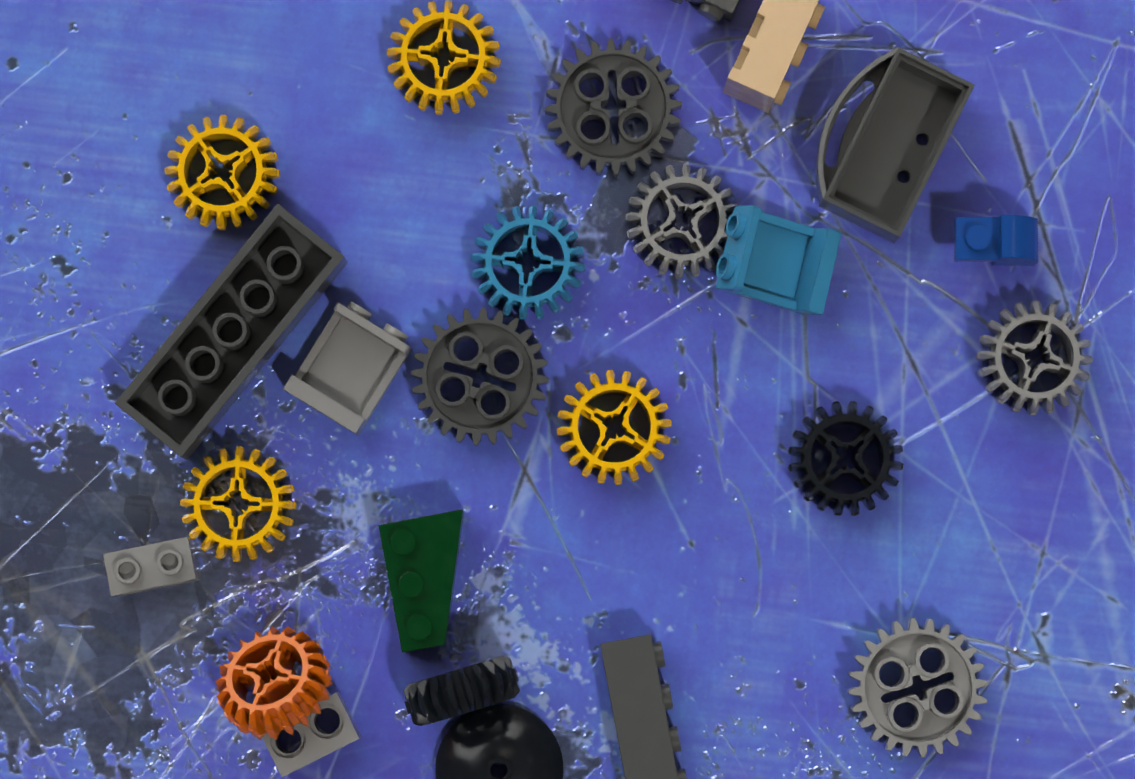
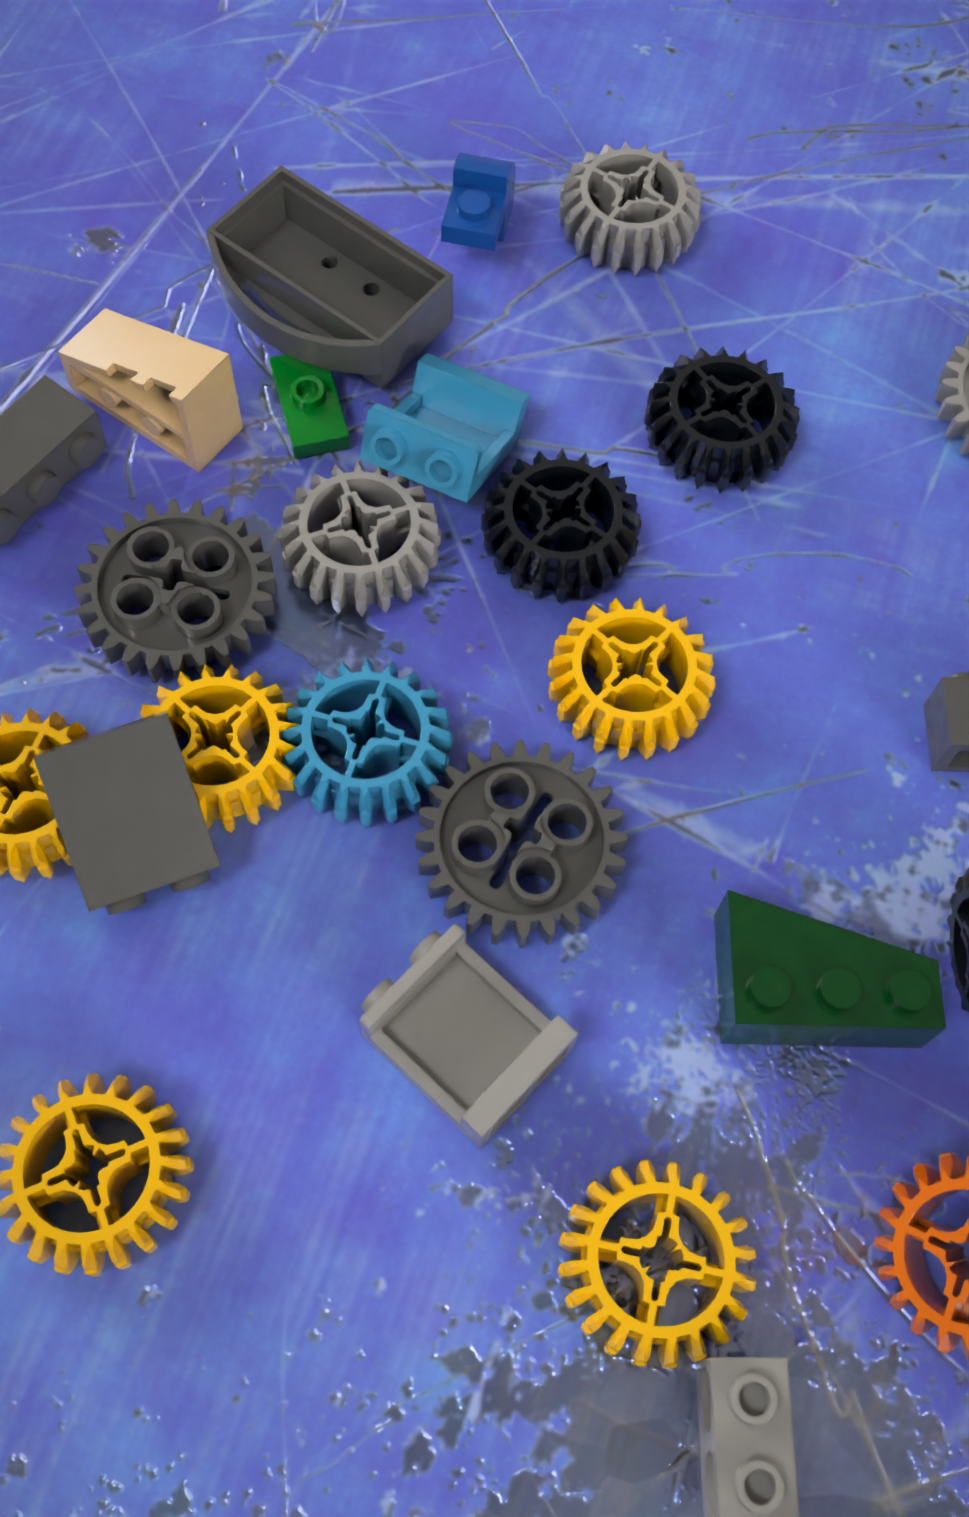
camera: 80 degrees left, 20 degrees down
dark grey brick [115,204,348,460] -> none
none -> dark grey panel [33,710,220,915]
none -> yellow gear [140,664,299,833]
none -> green plate [269,354,350,459]
none -> black gear [481,448,641,603]

